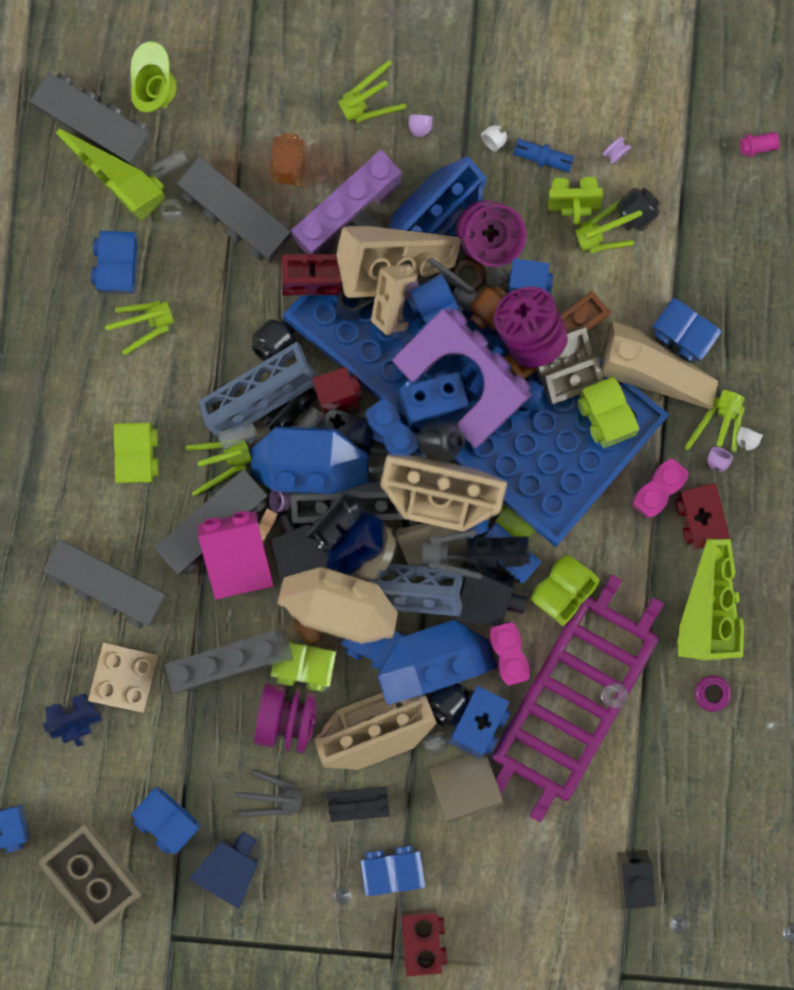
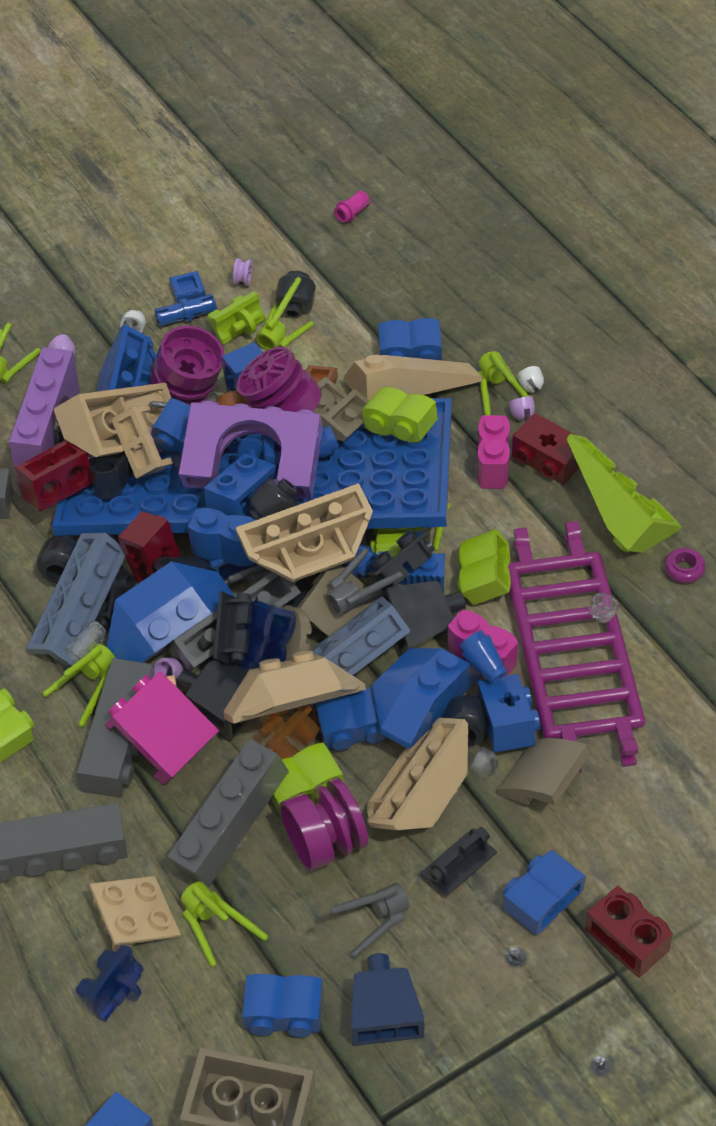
camera: 40 degrees left, 35 degrees down
none -> blue tile [169,271,206,303]
none -> lime plant [181,881,268,967]
none -> blue cone [460,630,508,684]

